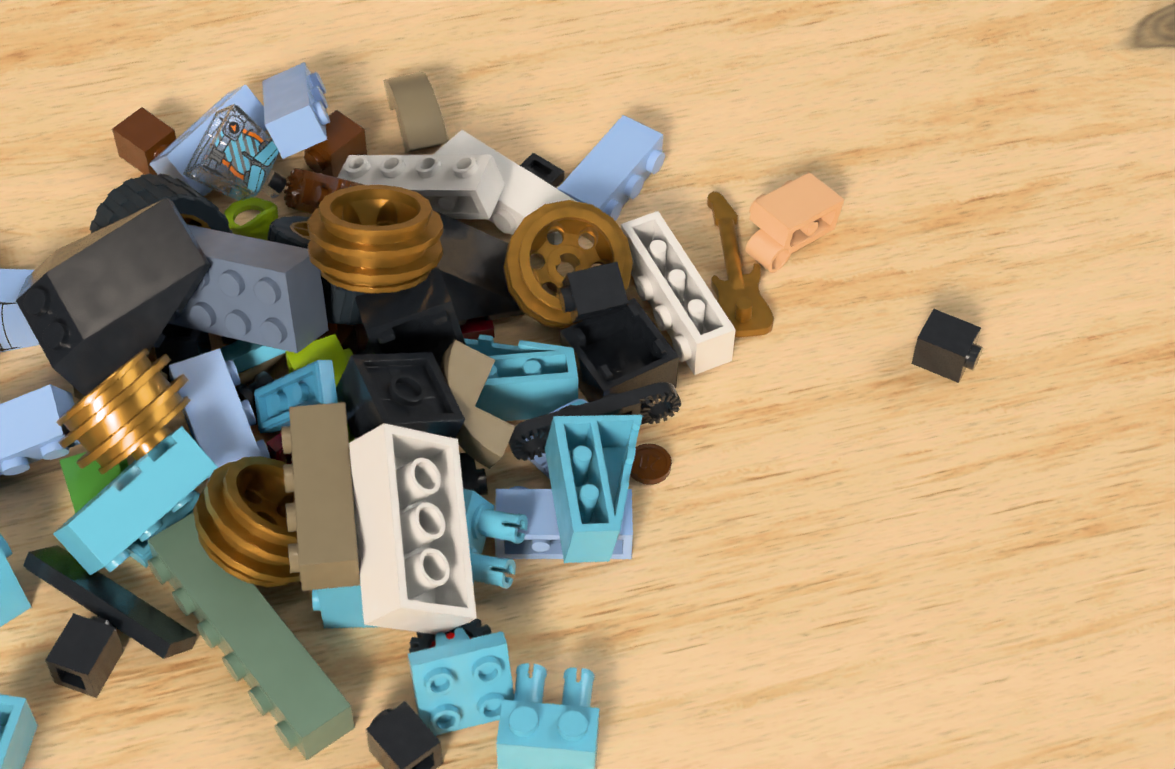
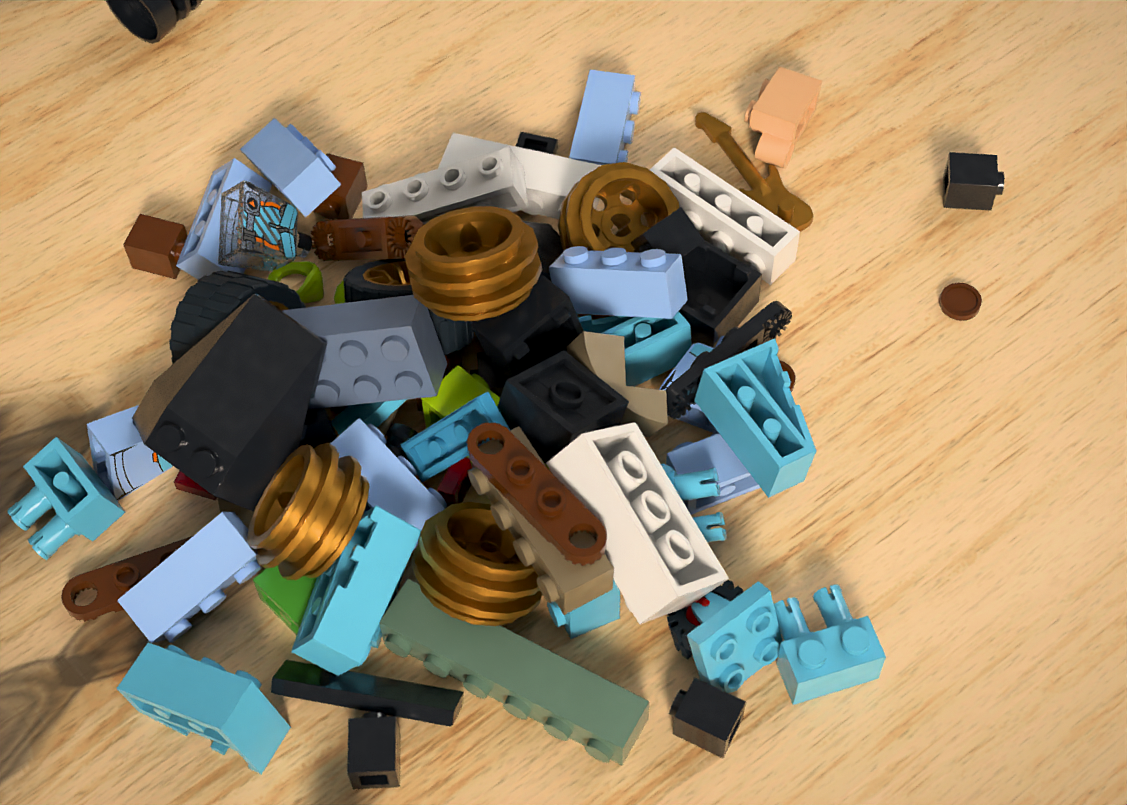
camera: 20 degrees left, 5 degrees up
dark tan brick [383,72,448,153] -> none
none -> reddish brown plate [467,422,607,566]
none -> light blue brick [549,246,688,319]
none -> reddish brown piece [939,283,982,321]

